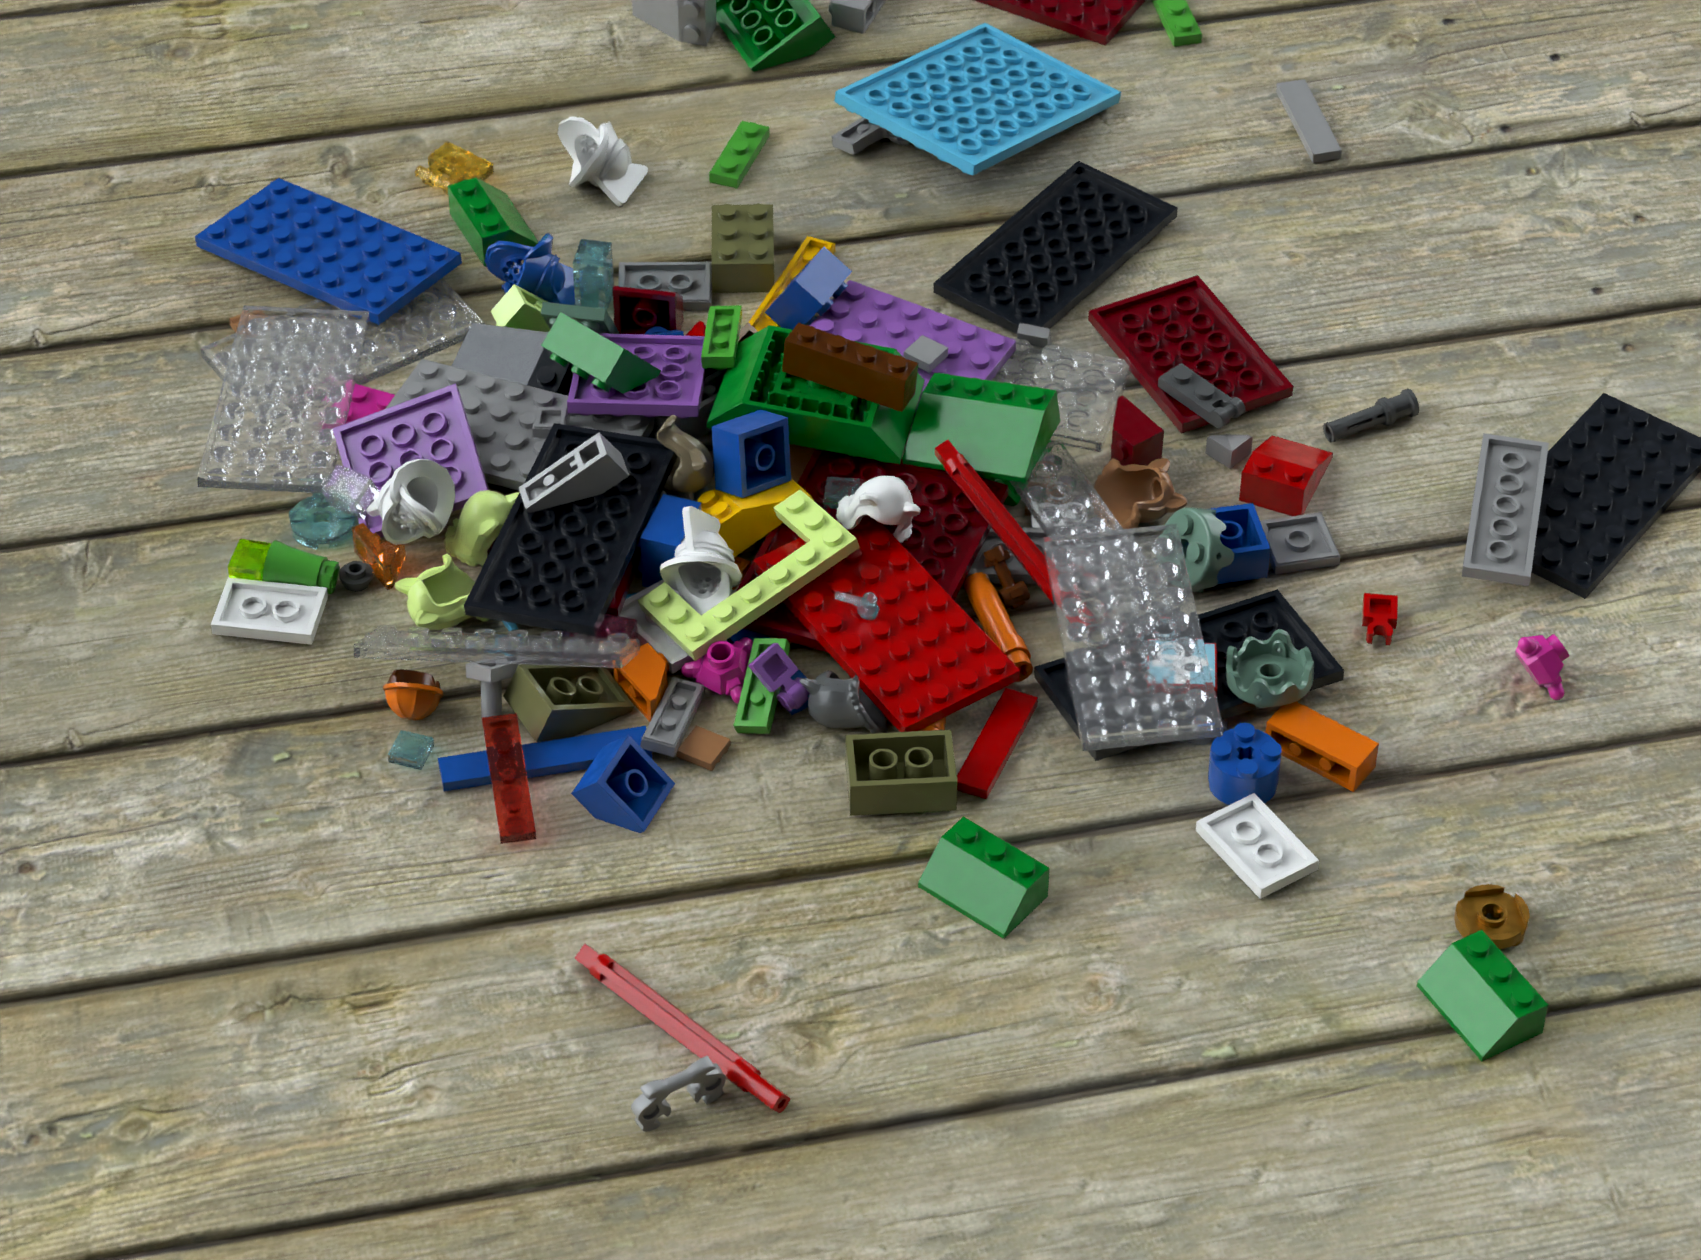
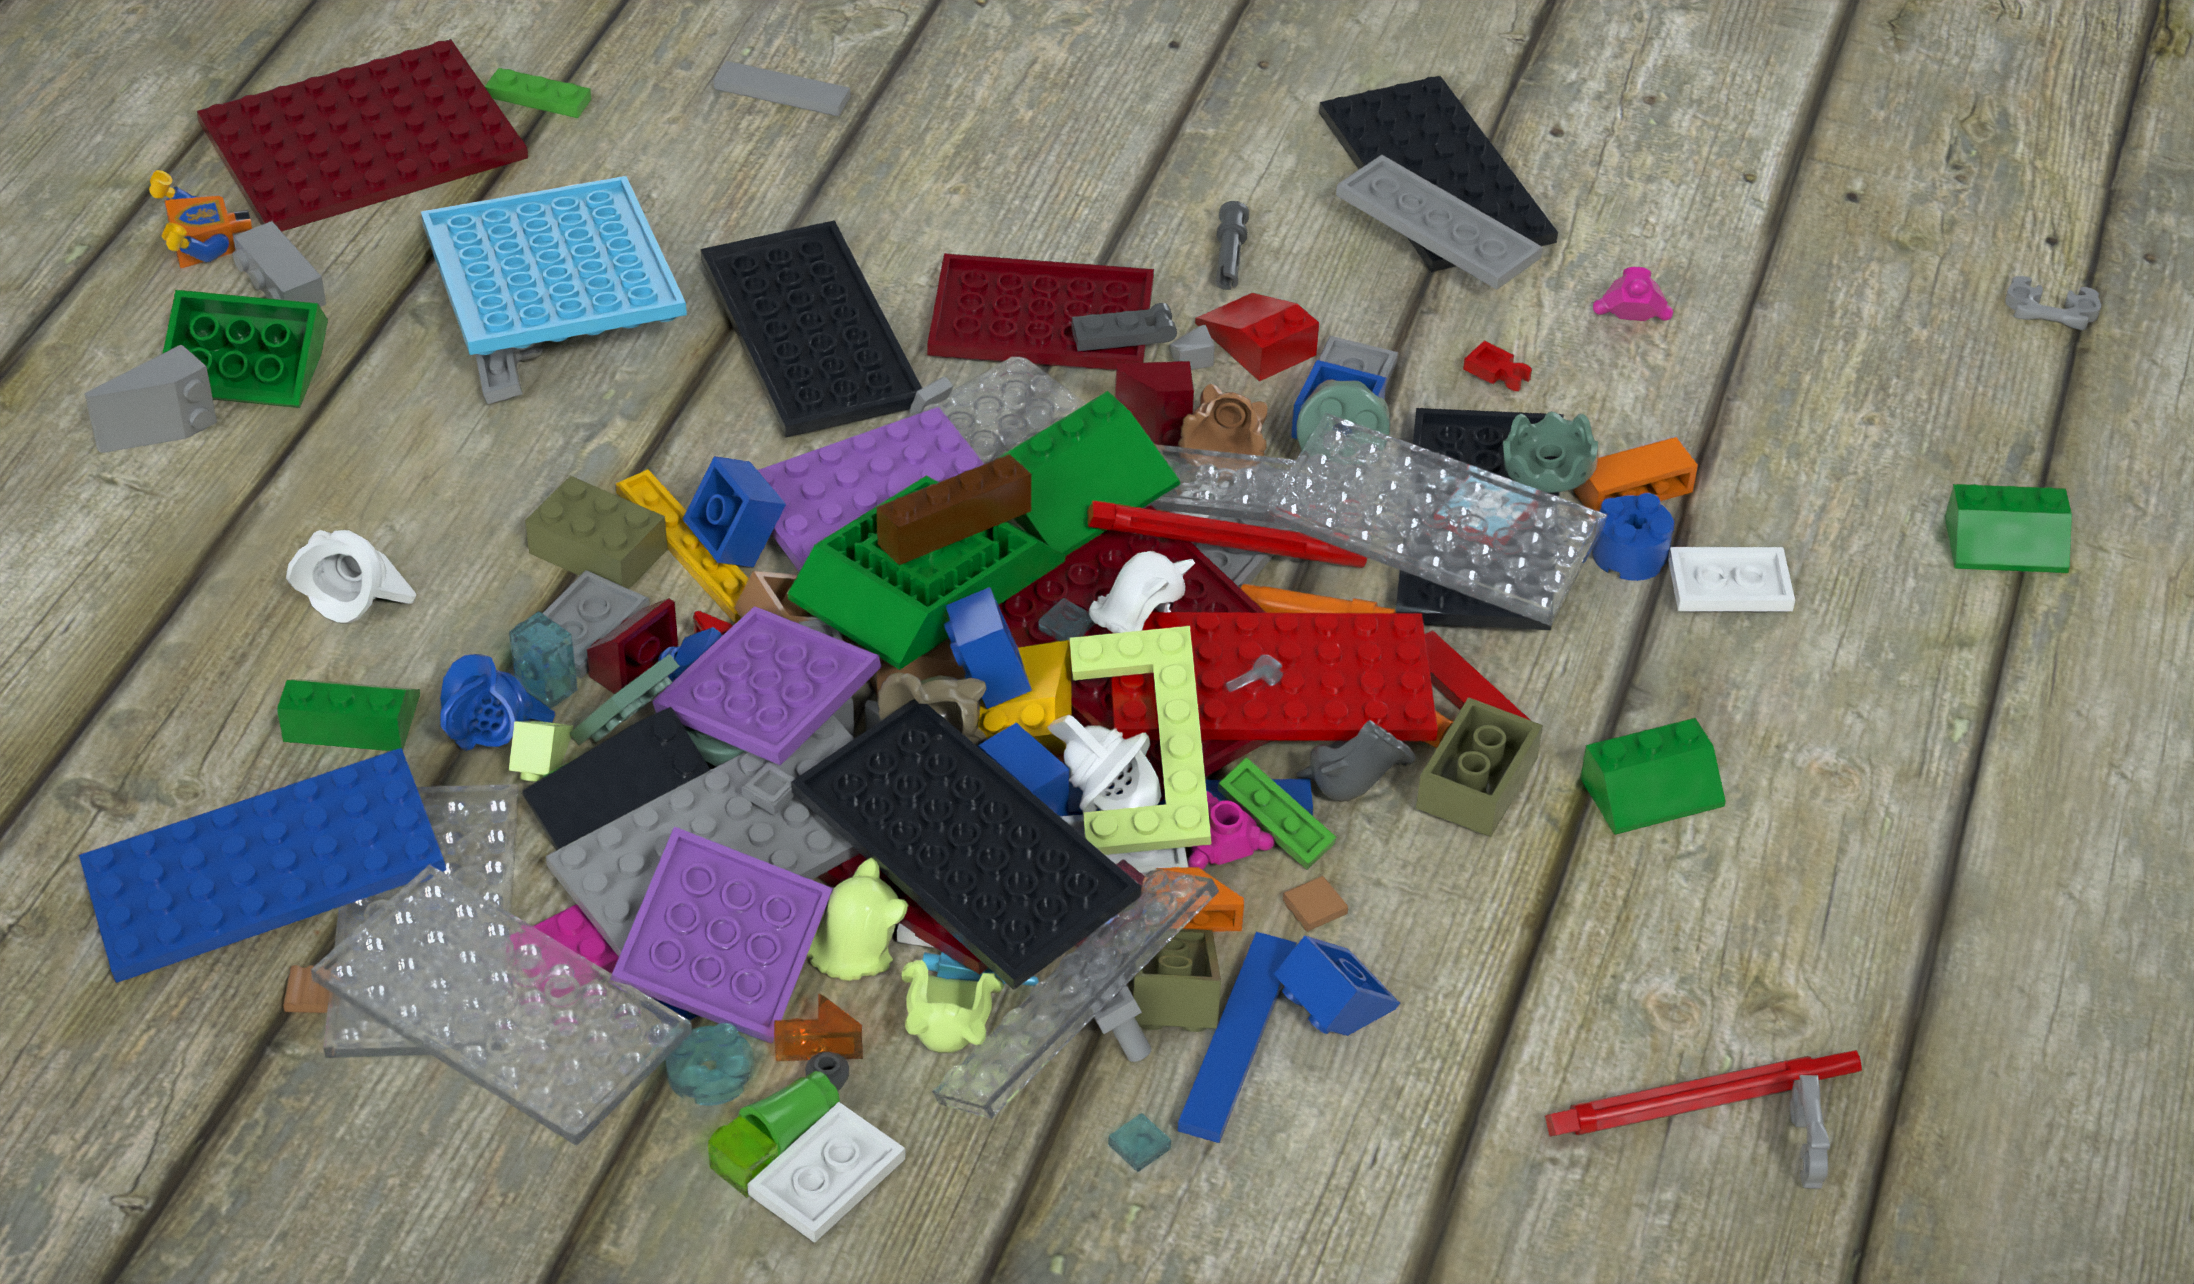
camera: 60 degrees left, 0 degrees up
clear brick [321,464,379,520] -> none
white helmet [367,459,455,545] -> none
orange piece [383,669,443,720] -> none
clear yellow plate [415,141,494,195] -> none
clear red plate [482,713,536,844] -> none
light grey slope [519,433,629,513] -> none
slope [541,312,661,394] -> none
light grey tile [641,677,705,757] -> none
bright green plate [701,305,742,370] -> none
bright green plate [709,121,770,189] -> none
medium lavender plate [748,643,810,711] -> none
light grey tile [903,335,948,373] -> none
reddish brown bar [983,545,1030,609] -> none
pearl gold plate [1454,884,1530,949] -> none

